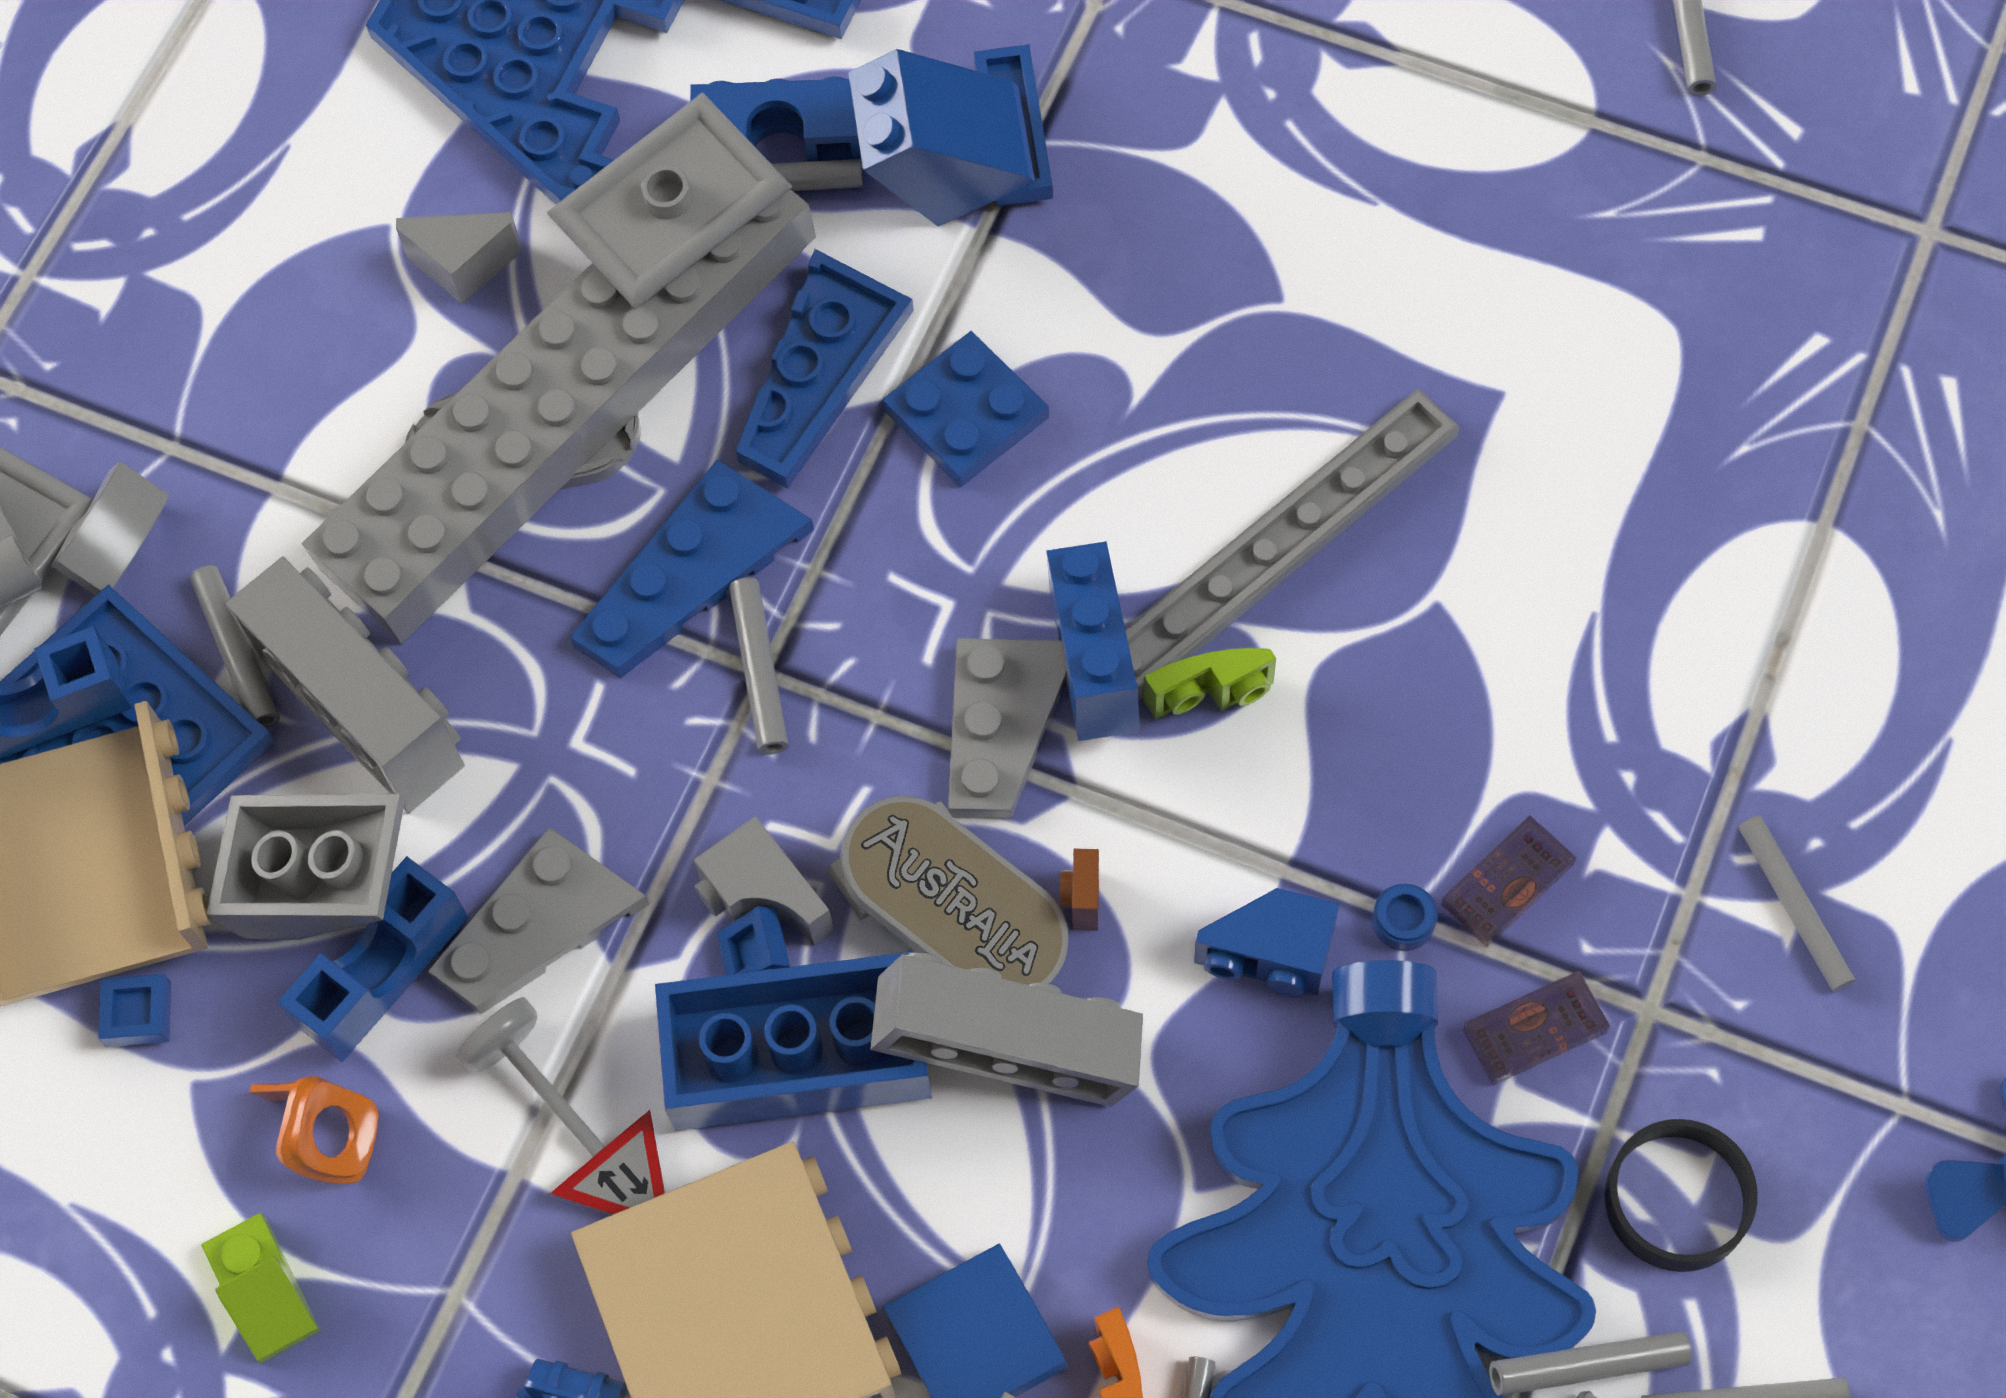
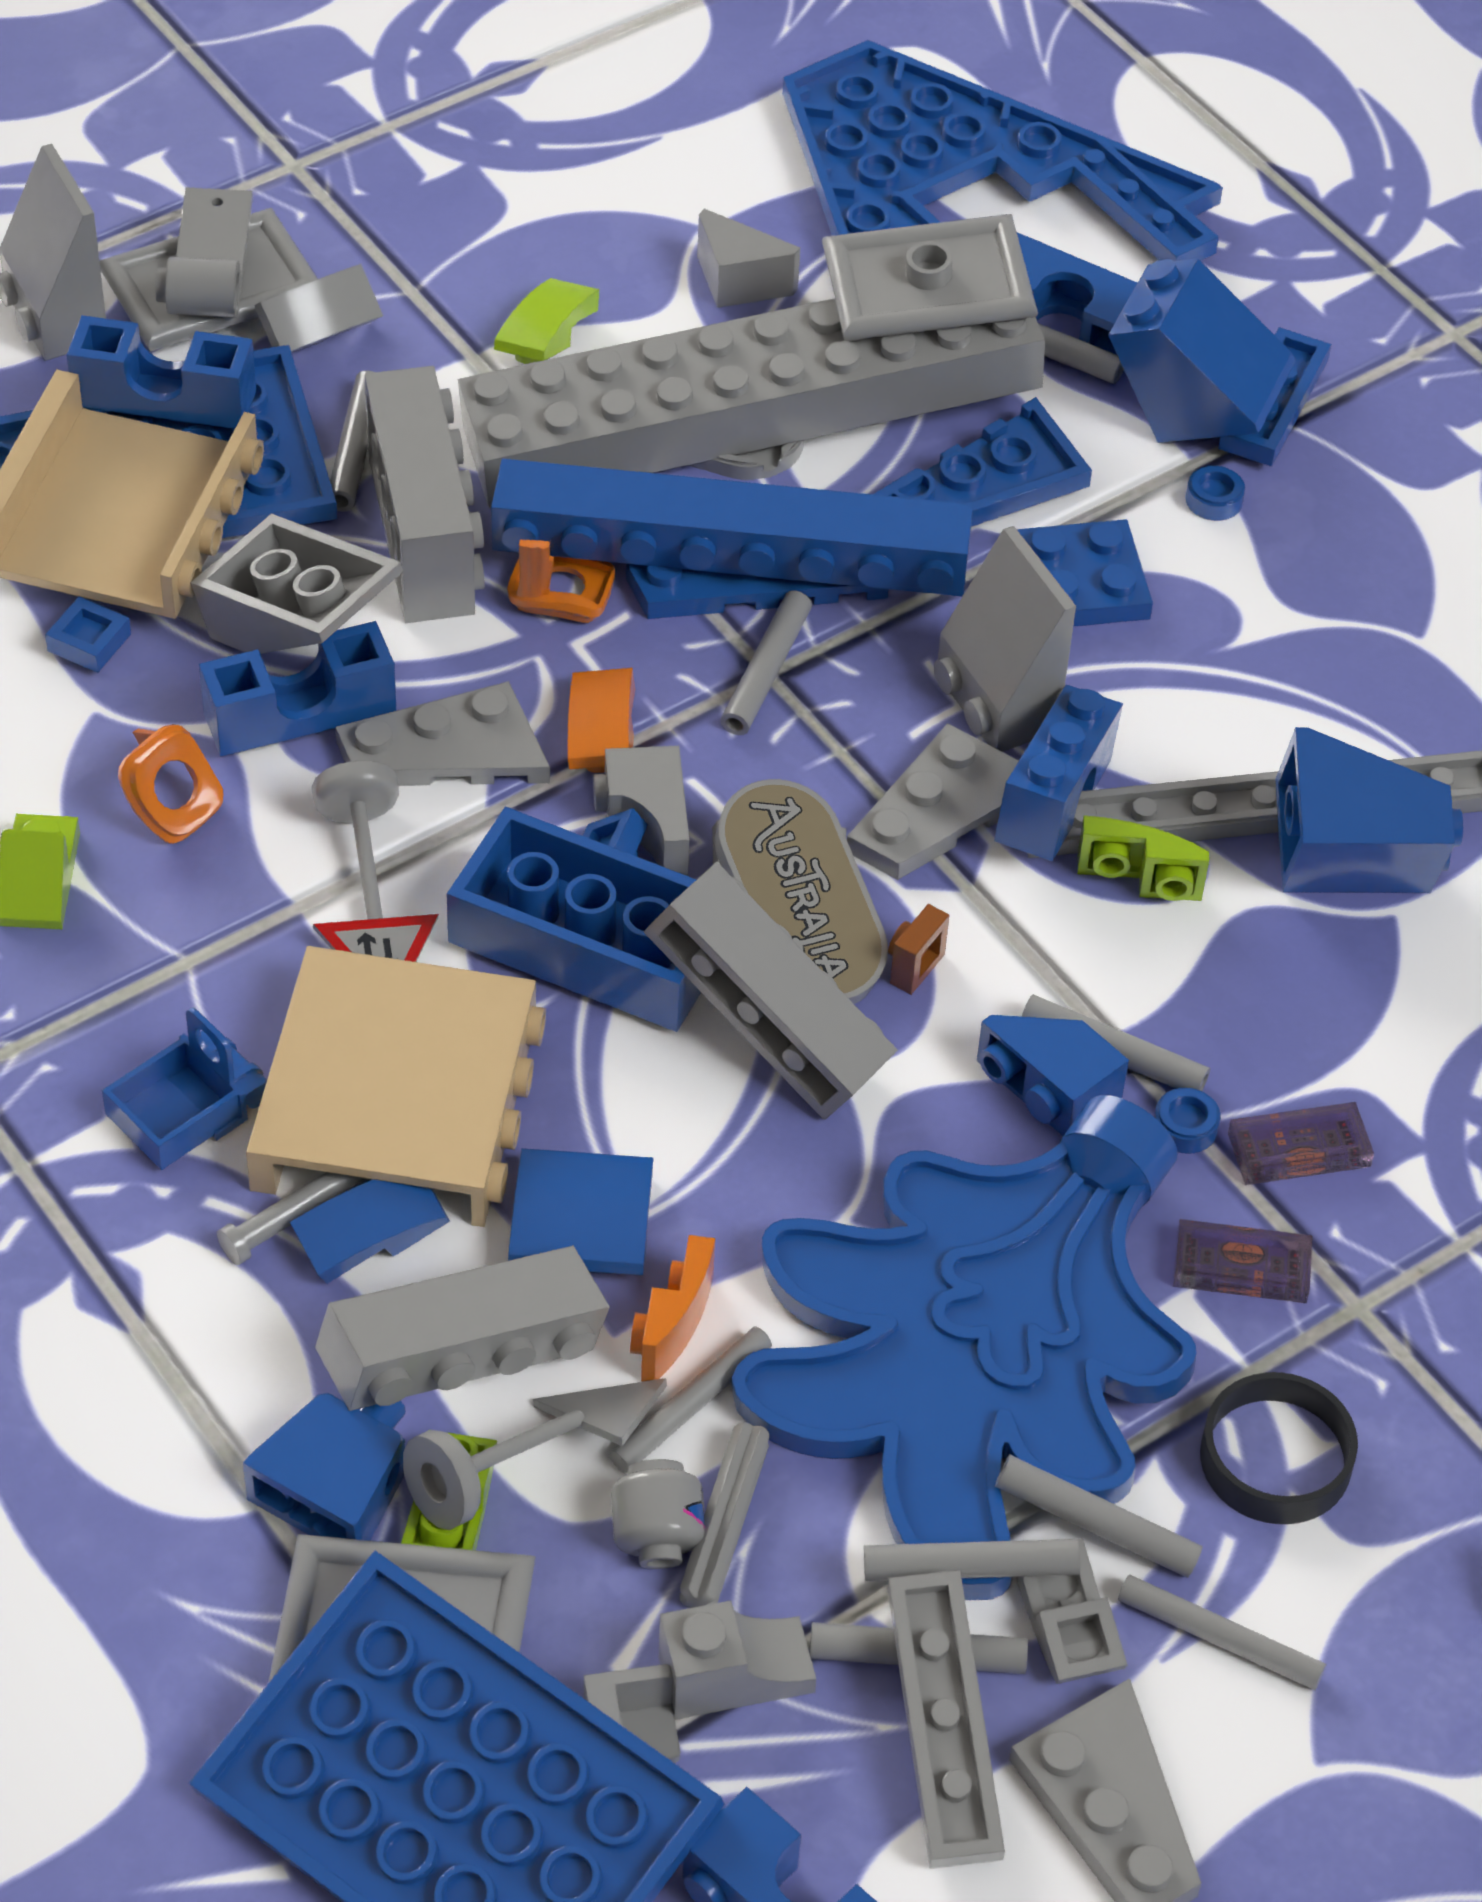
camera: 25 degrees right, 15 degrees down
none -> blue brick [491,458,973,597]
none -> lime slope [494,278,599,364]
none -> orange piece [507,540,615,623]
none -> orange slope [568,668,635,773]
none -> light grey slope [934,525,1076,752]
none -> light grey piece [1021,994,1210,1091]
none -> blue tile [1185,466,1245,521]
none -> blue slope [1275,727,1463,893]

